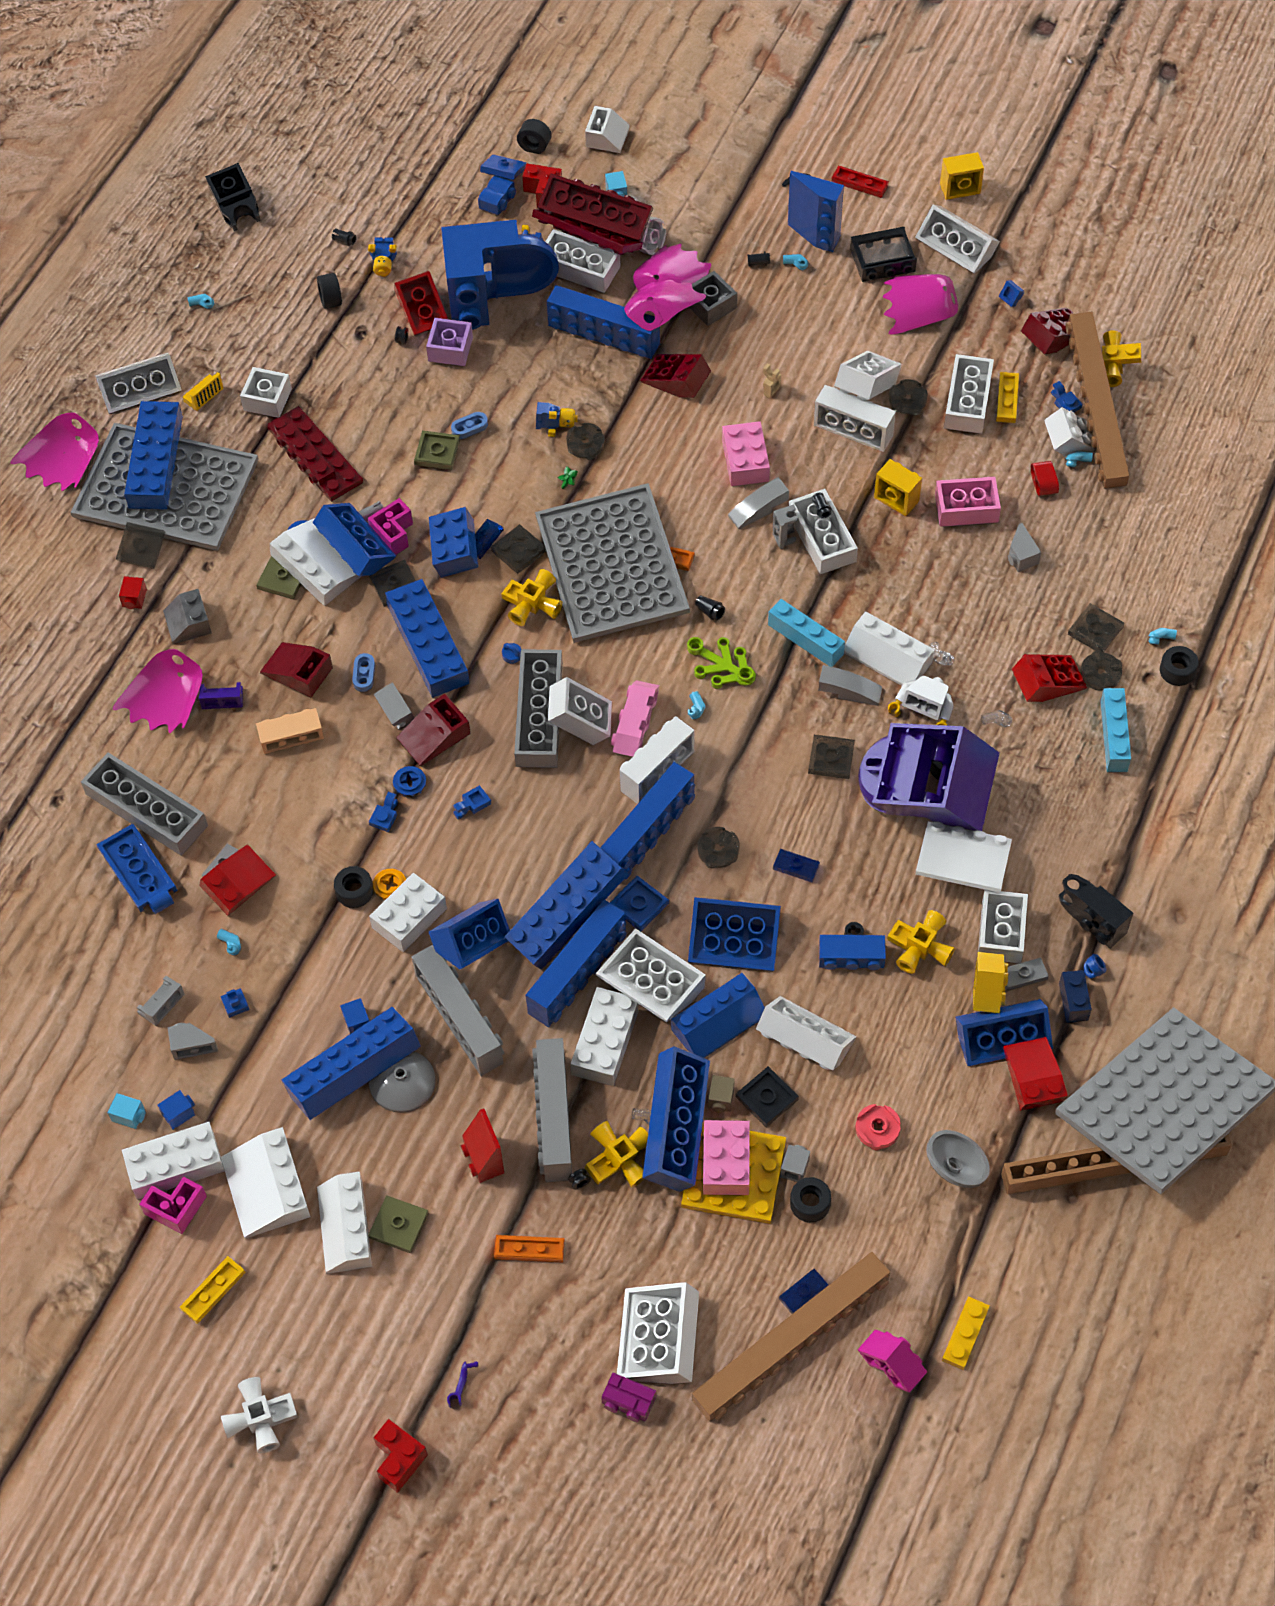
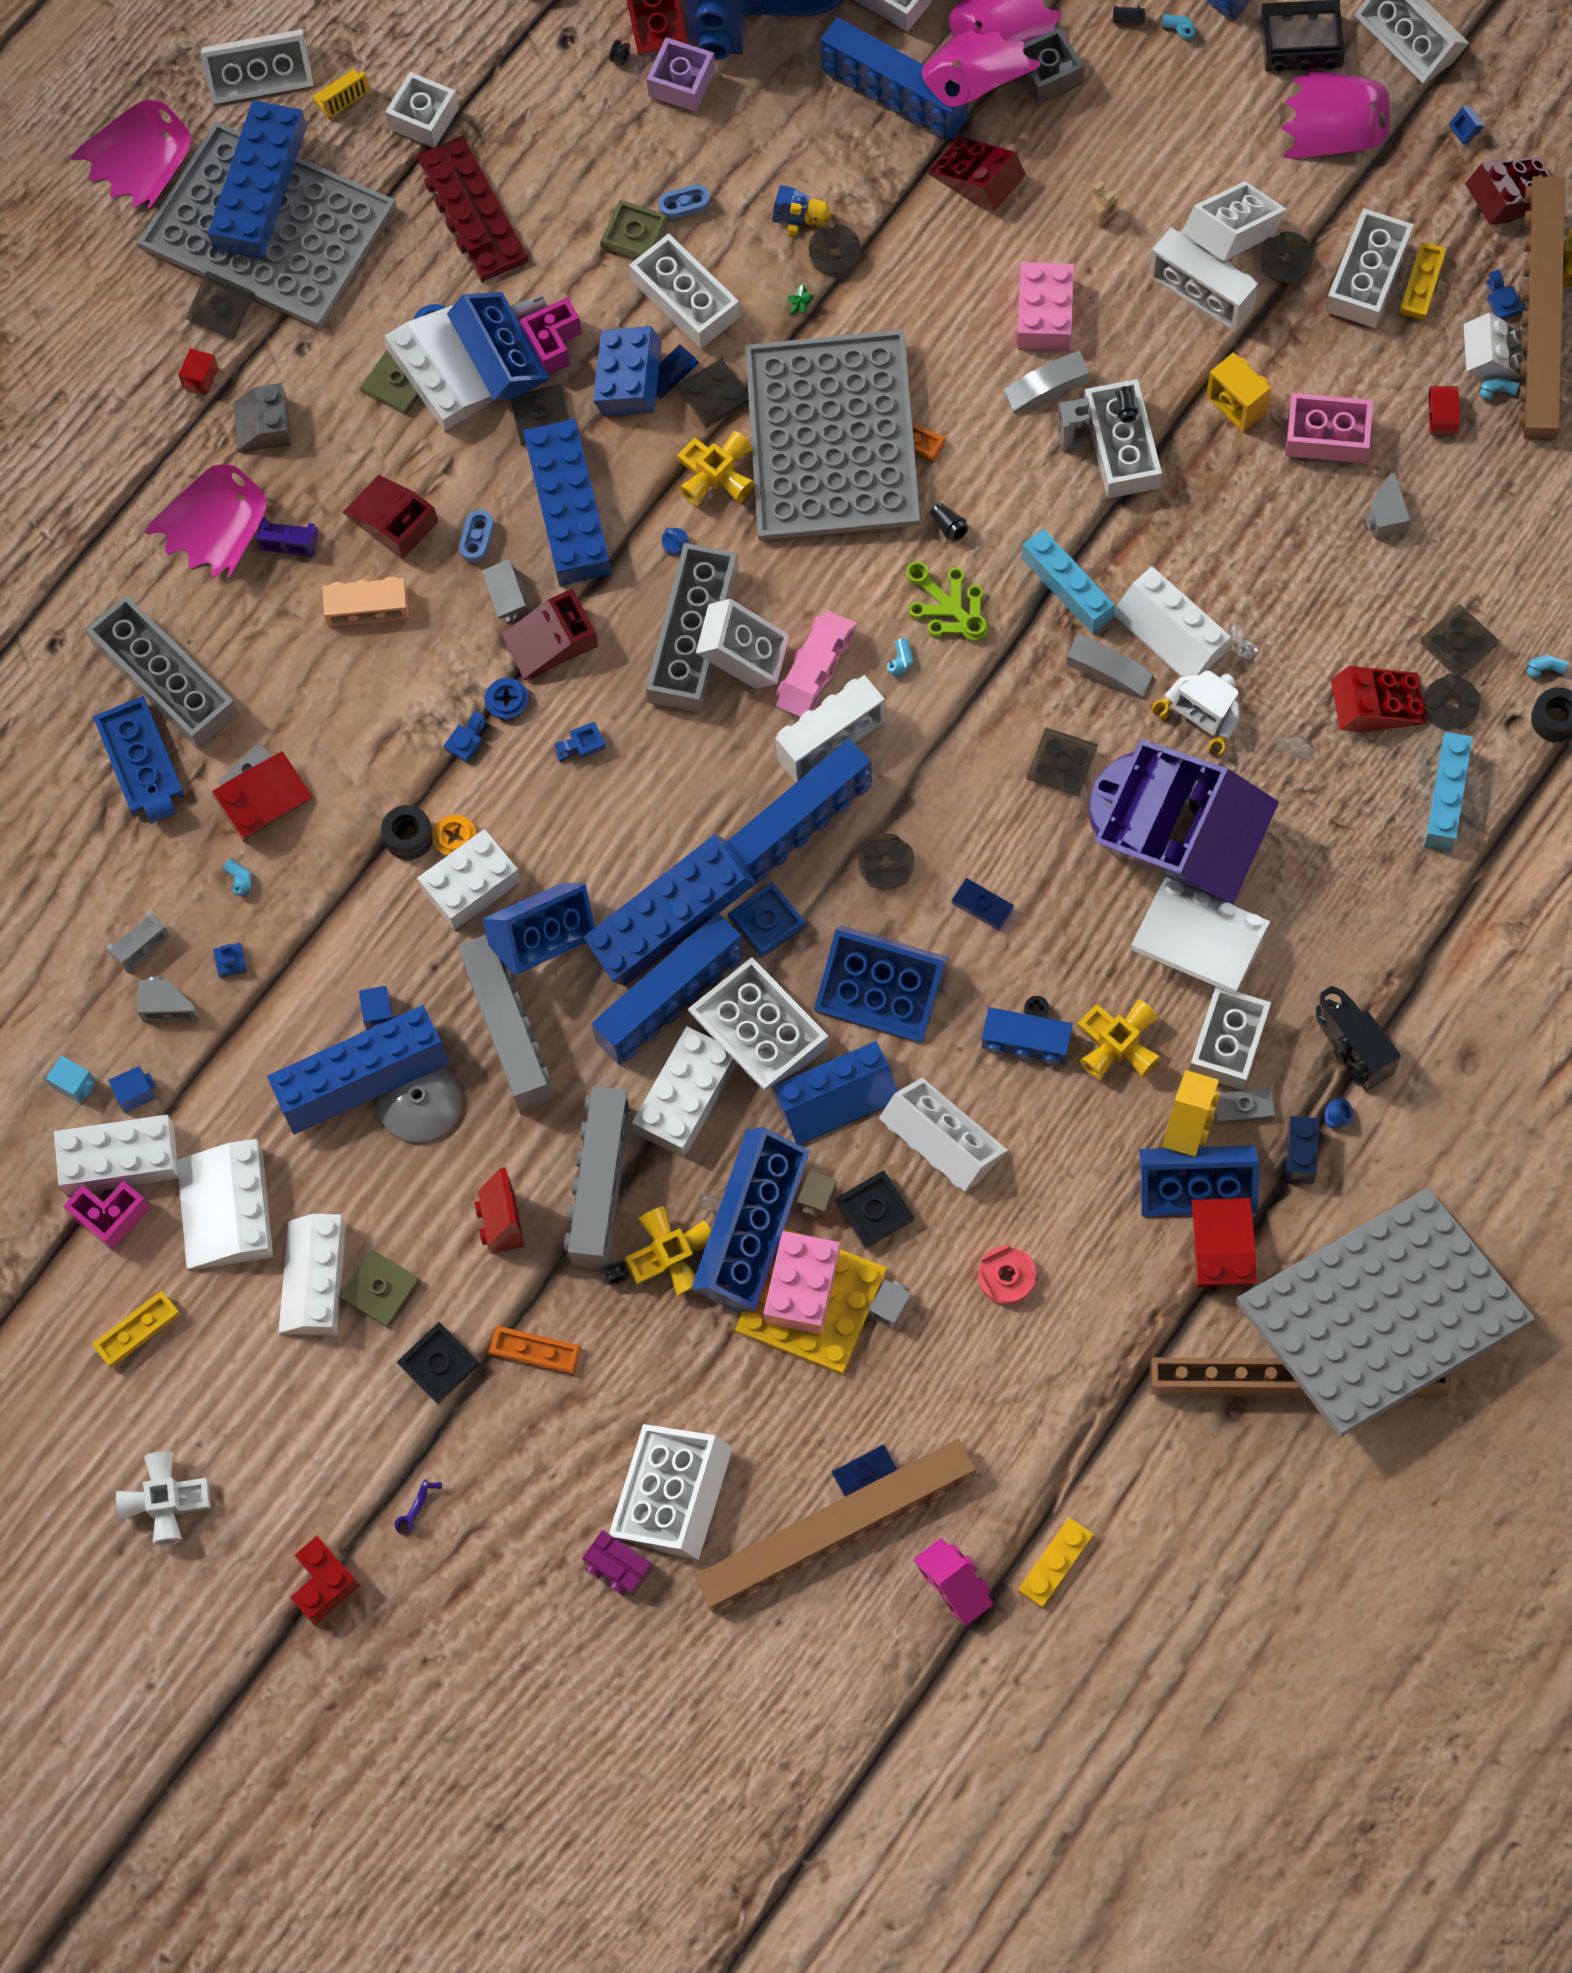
camera: 15 degrees right, 10 degrees up
black tyre [790,1177,831,1223] -> none
light grey dish [926,1130,990,1188] -> none
none -> black plate [397,1322,480,1405]
none -> white brick [629,233,740,349]

